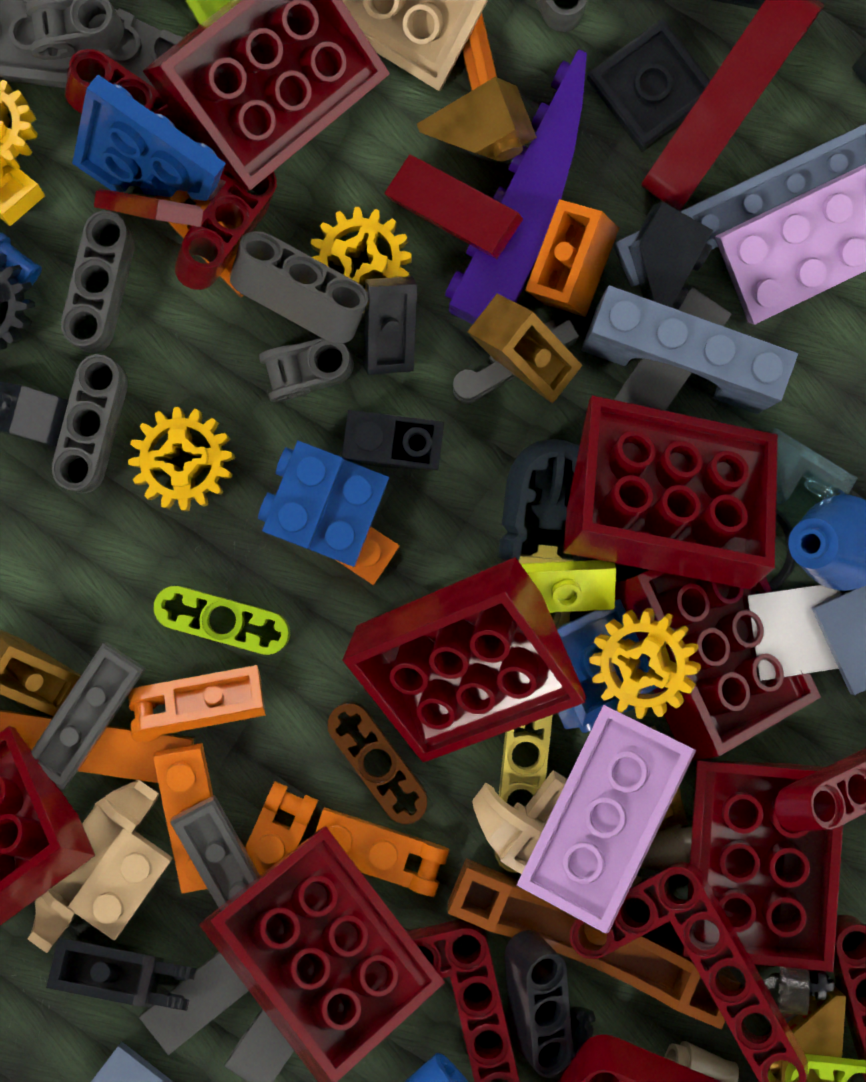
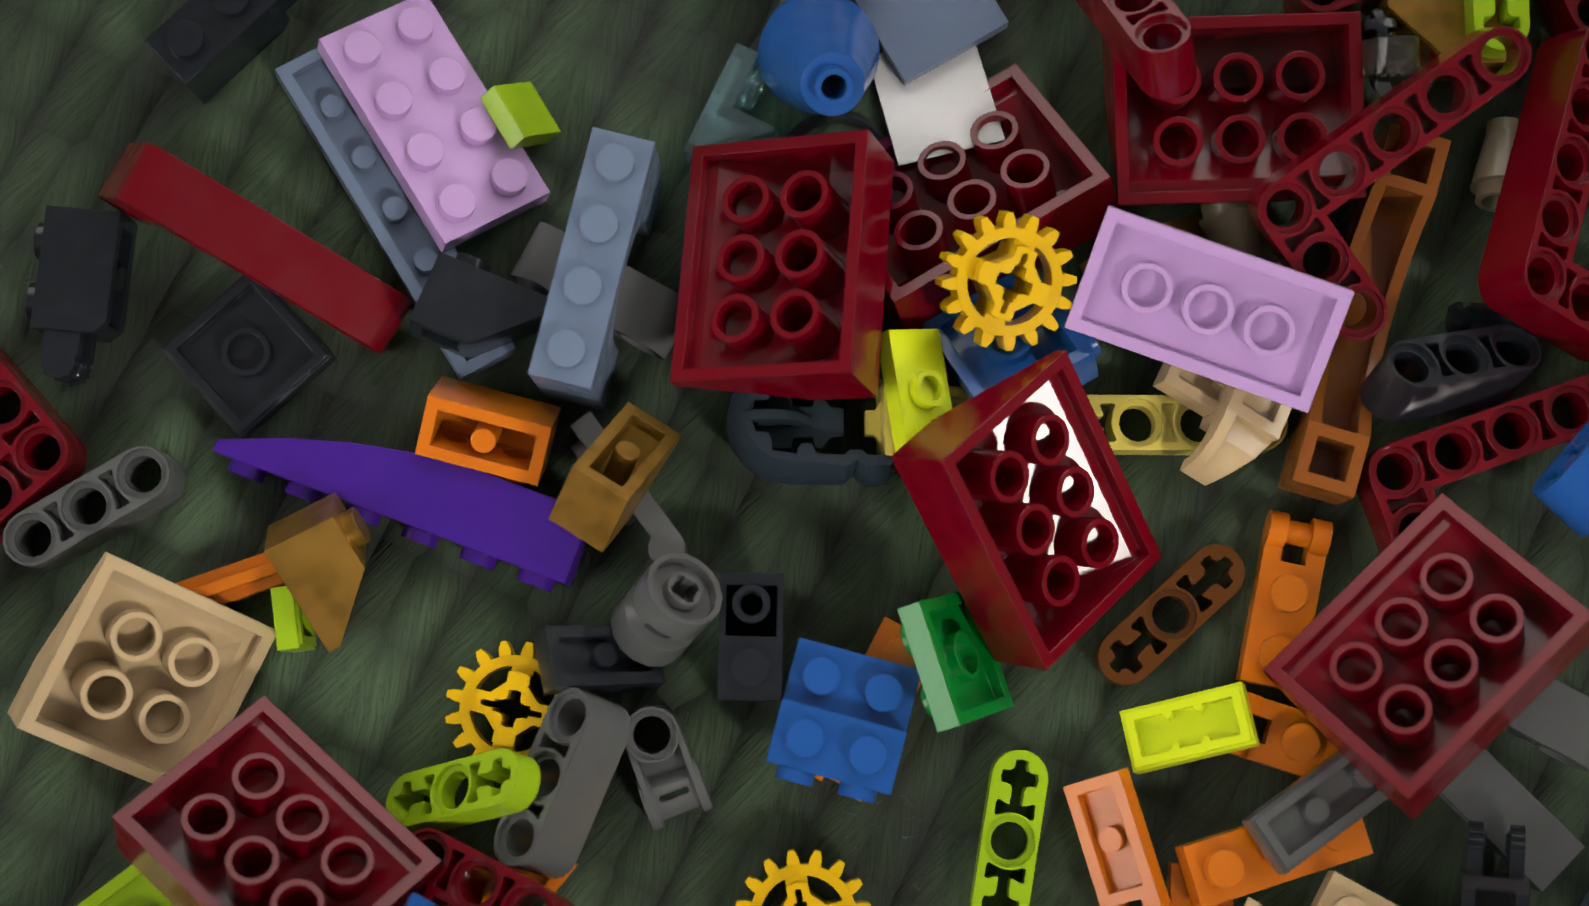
camera: 100 degrees left, 5 degrees down
dark red tile [384,154,523,260] -> none
none -> lime tile [270,586,317,653]
none -> lime beam [385,748,541,833]
none -> lime tile [480,81,561,149]
none -> dark grey wheel [610,552,723,667]
none -> green plate [897,591,1014,733]
none -> neon yellow plate [1119,682,1260,775]

